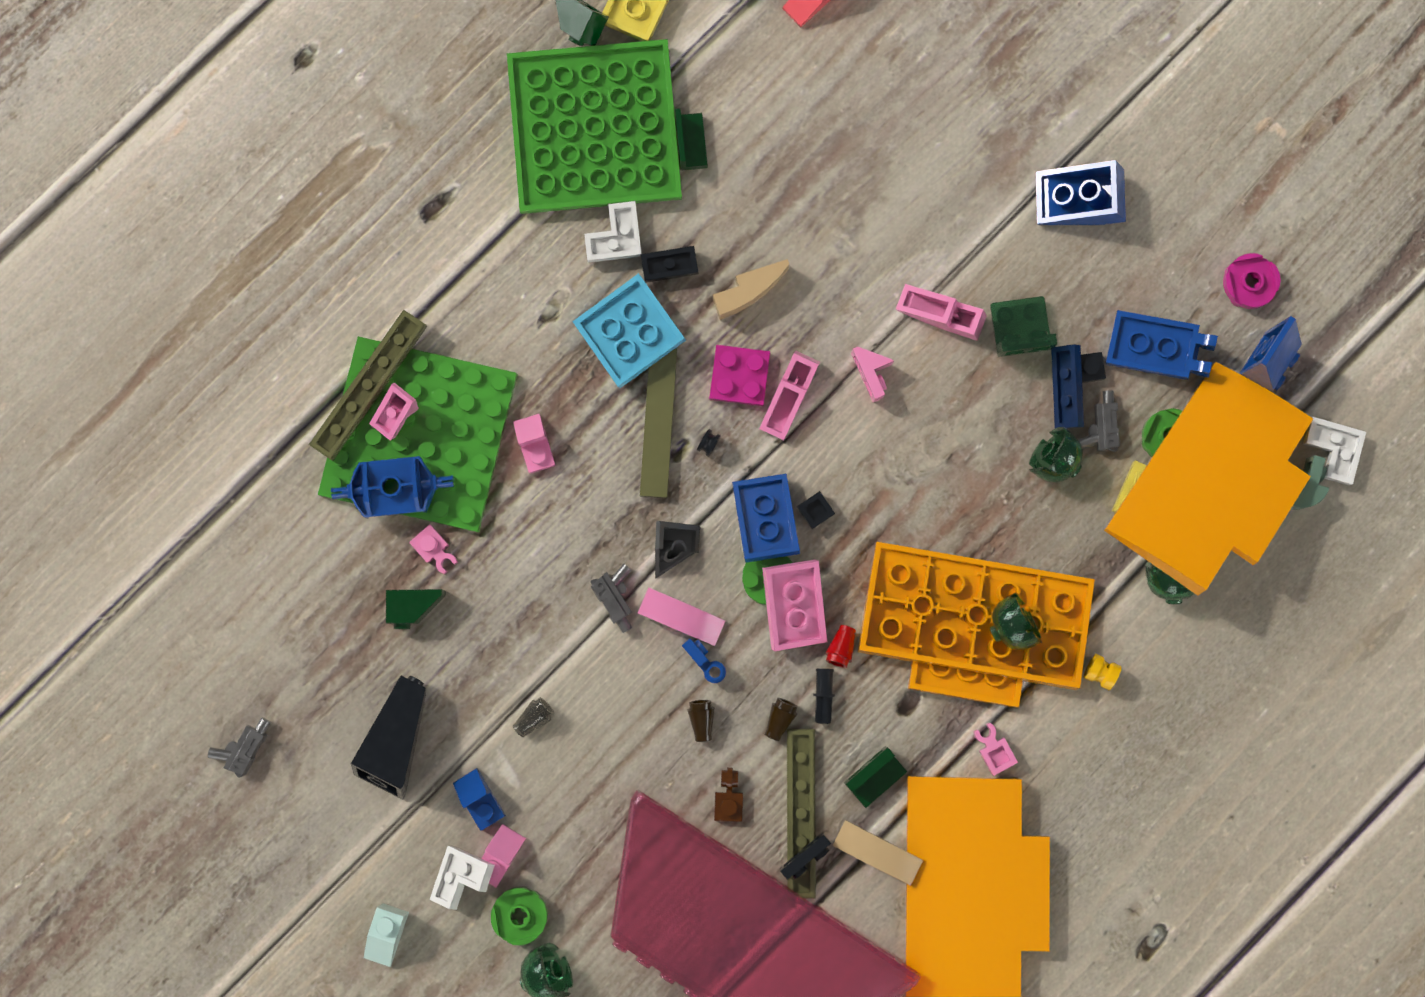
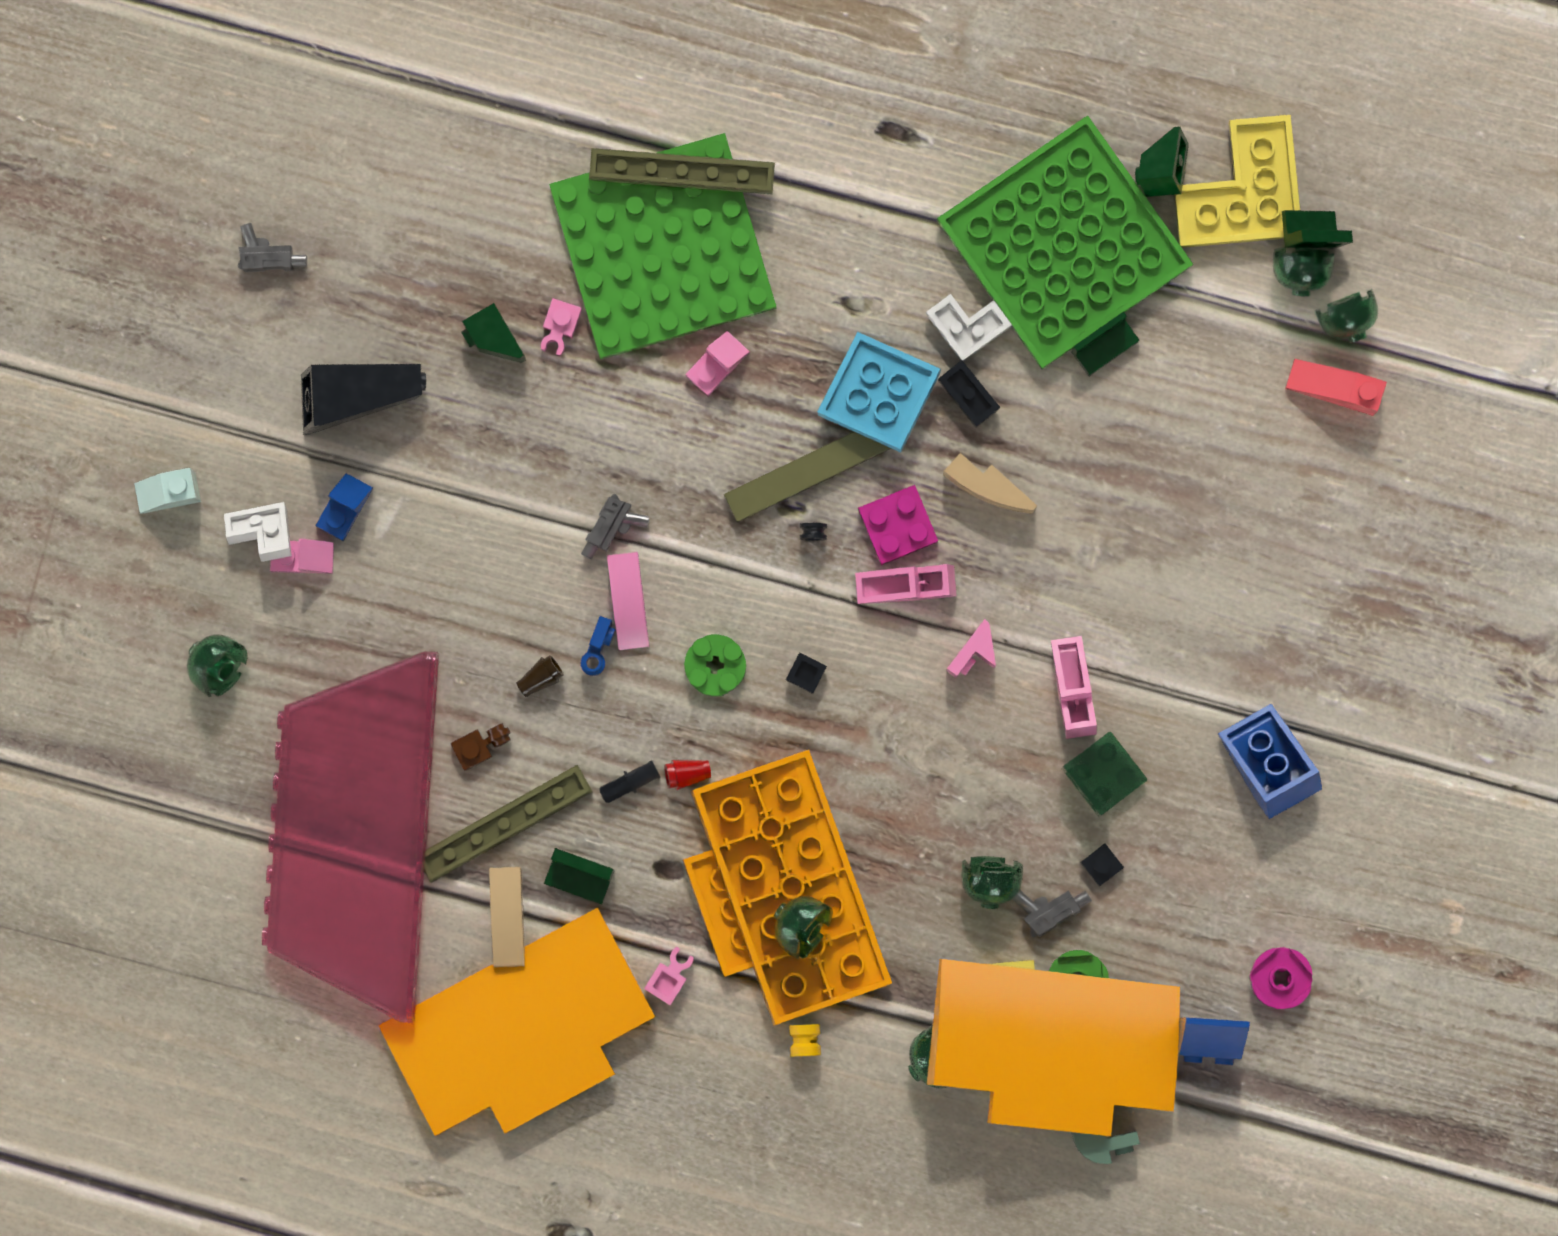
camera: 65 degrees right, 0 degrees up
blue plate [331,456,454,519] -> none
bright pink slope [369,383,419,441] -> none
bright green plate [491,887,548,945] -> none
clear smoke cone [513,697,554,738] -> none
dark grey slope [655,521,700,579] -> none
blue plate [732,473,800,563] -> none
bright pink plate [762,559,827,651] -> none
dark brown cone [764,697,798,741] -> none
black plate [779,832,831,880] -> none
dark blue plate [1051,344,1084,429] -> none
blue tile [1106,310,1218,380] -> none
white plate [1303,417,1366,485] -> none

